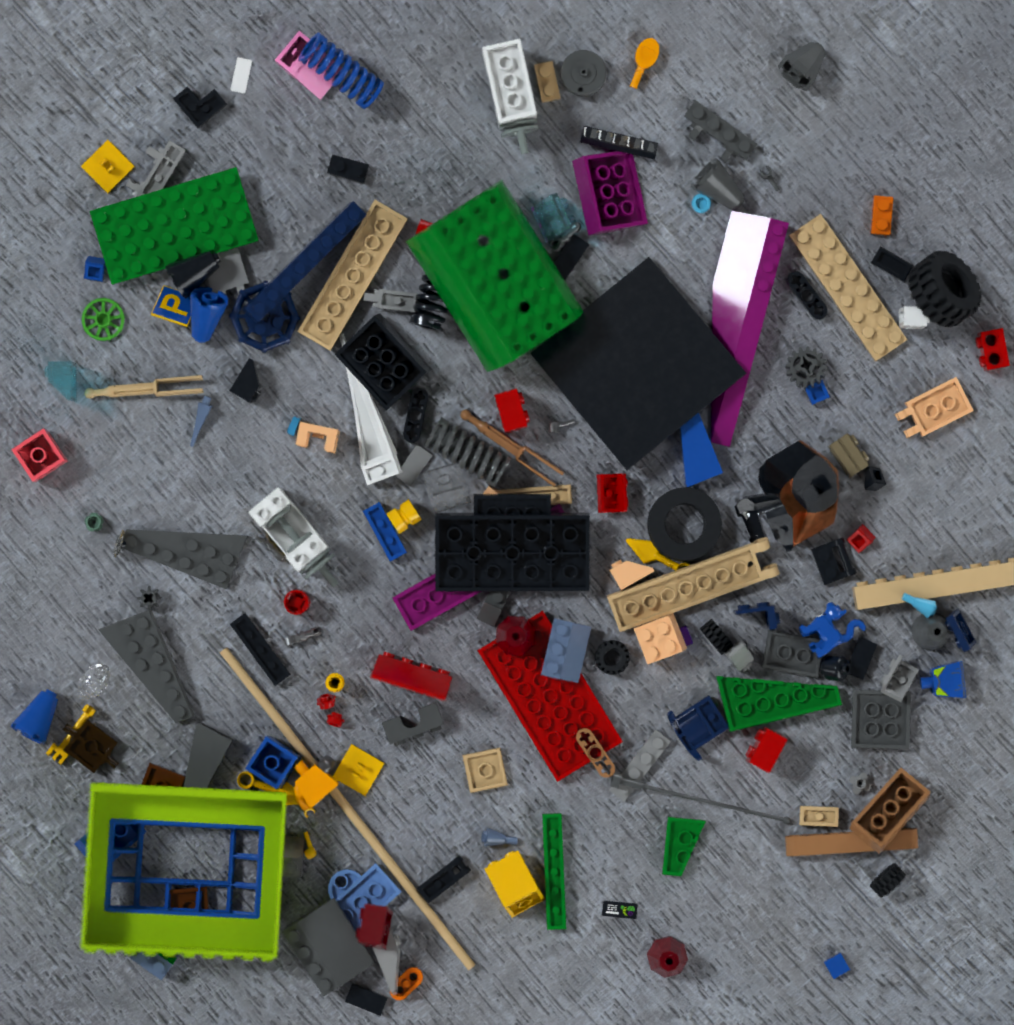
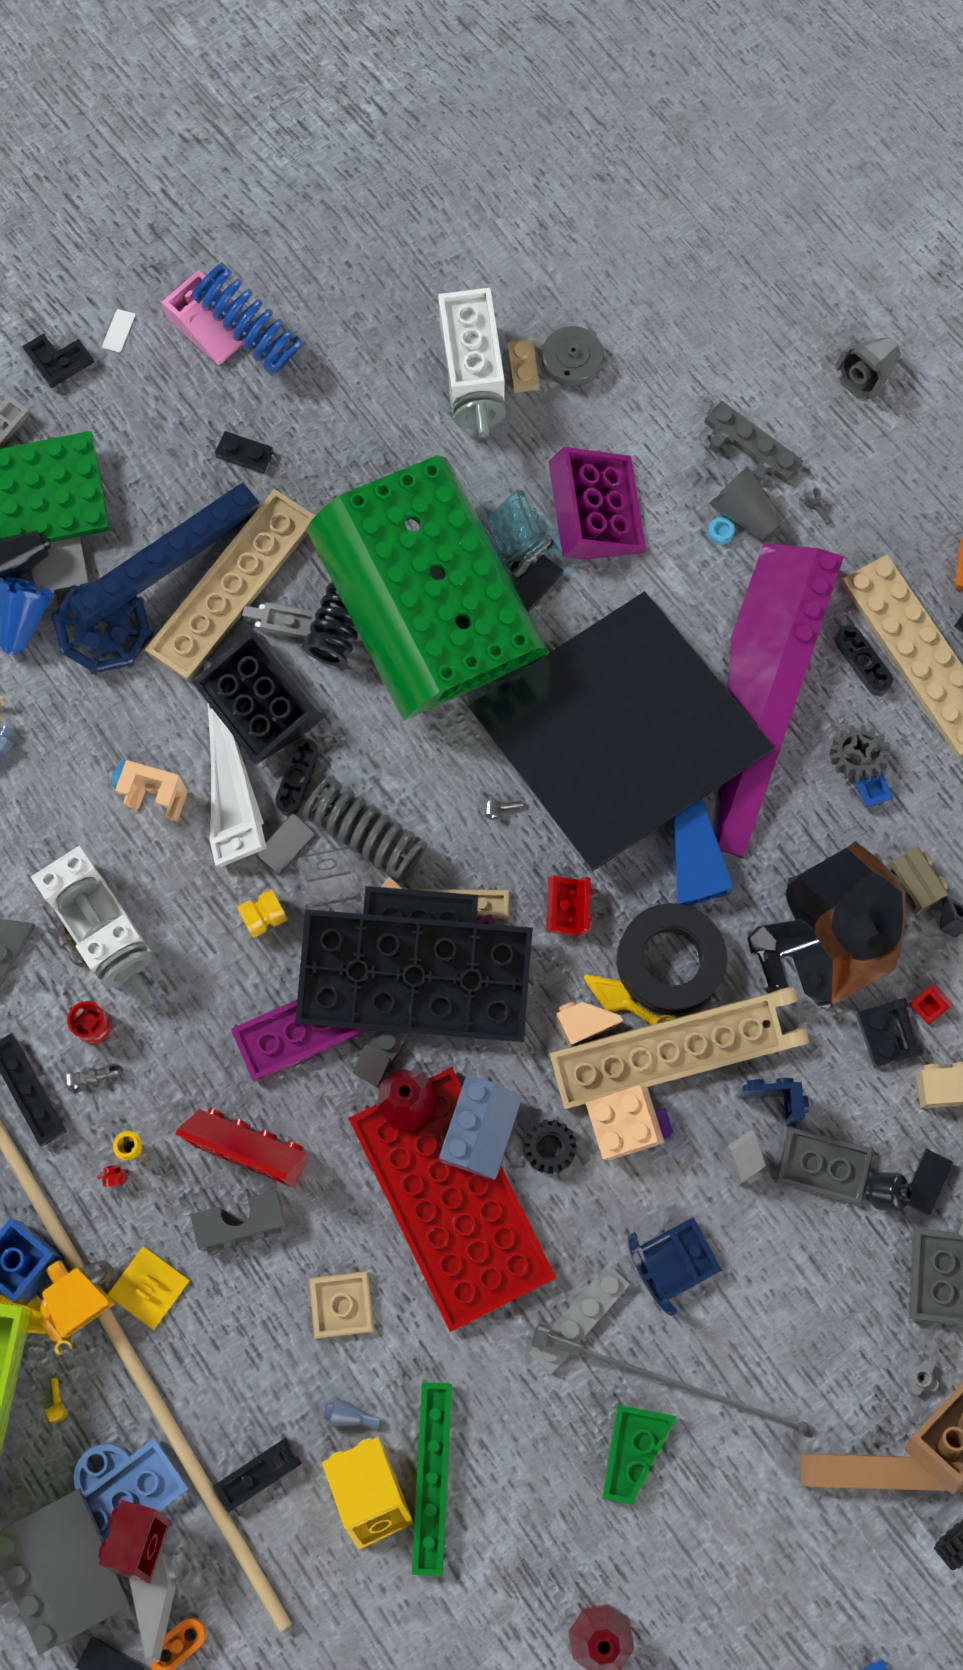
camera: 10 degrees right, 15 degrees down
black slope [230,358,261,403] -> none
flat silver slope [282,836,305,878] -> none
red plate [326,712,345,728] -> none
blue plate [363,502,407,562] -> none
medium nougat piece [460,409,565,487] -> none
red brick [495,388,530,433] -> none
medium nougat beam [576,728,615,778] -> none
black tile [580,126,658,159] -> none
black sticker [602,901,637,919] -> none
light orange piece [630,38,659,89] -> none
black tyre [700,619,733,655] -> none
green wing [716,676,842,732] -> none
red brick [745,726,788,773] -> none
blue animal [798,602,866,659] -> none
tan plate [799,805,839,827] -> none

